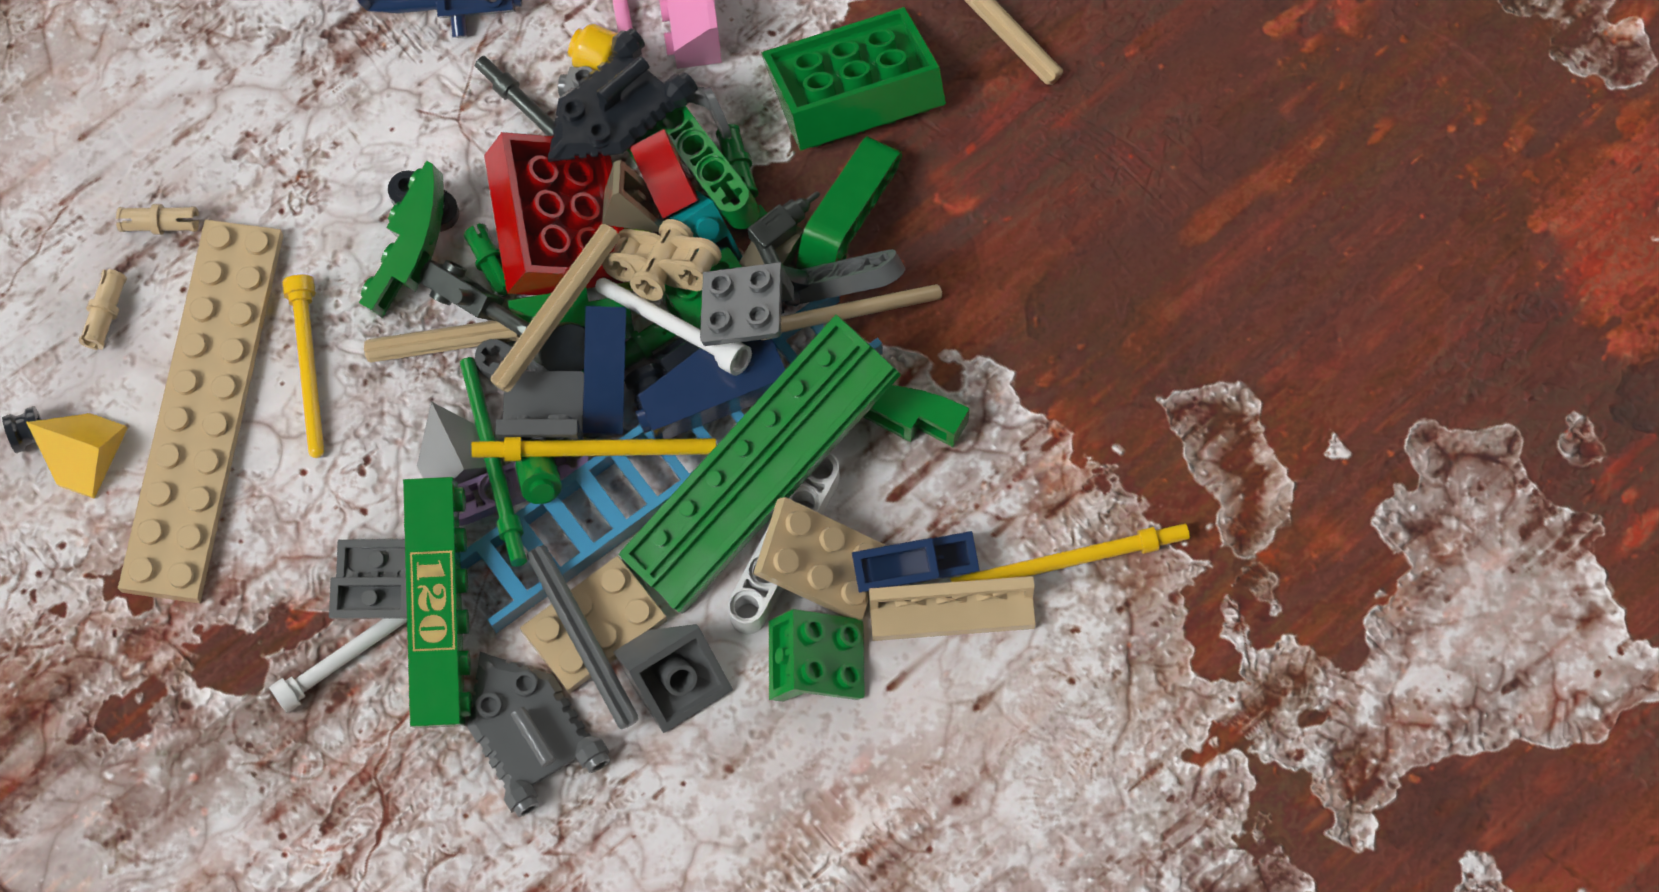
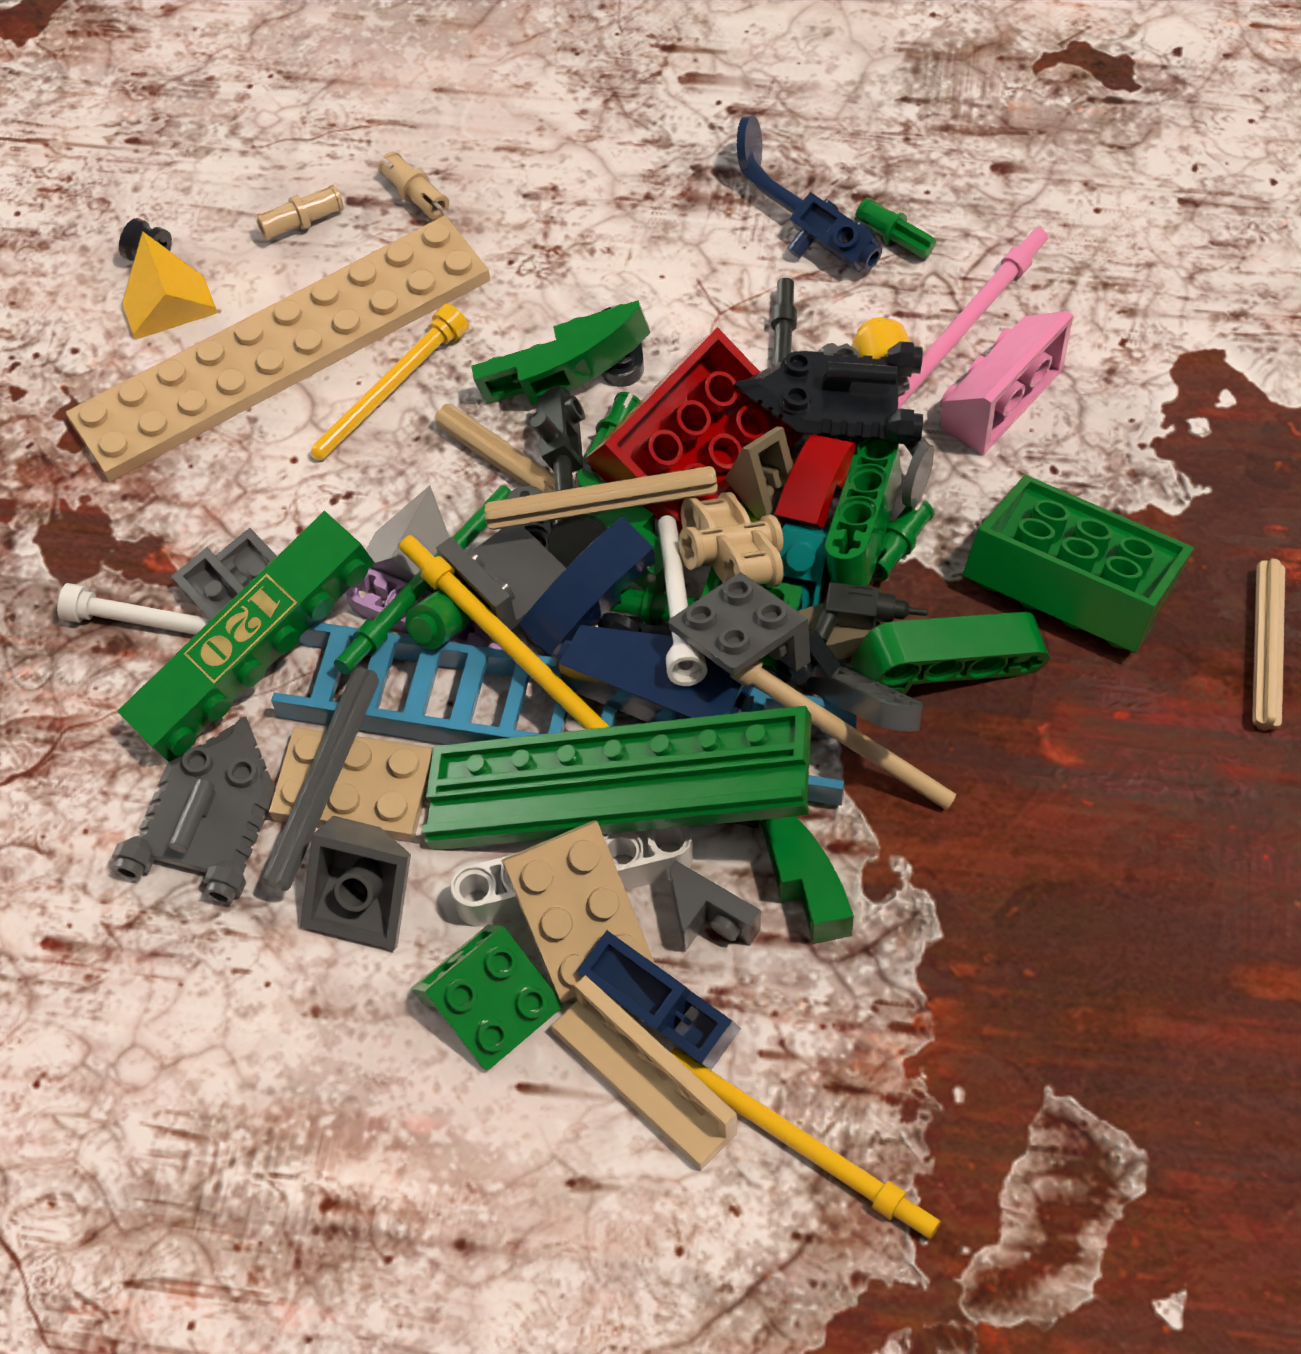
camera: 50 degrees right, 10 degrees down
none -> dark grey slope [670,860,761,950]

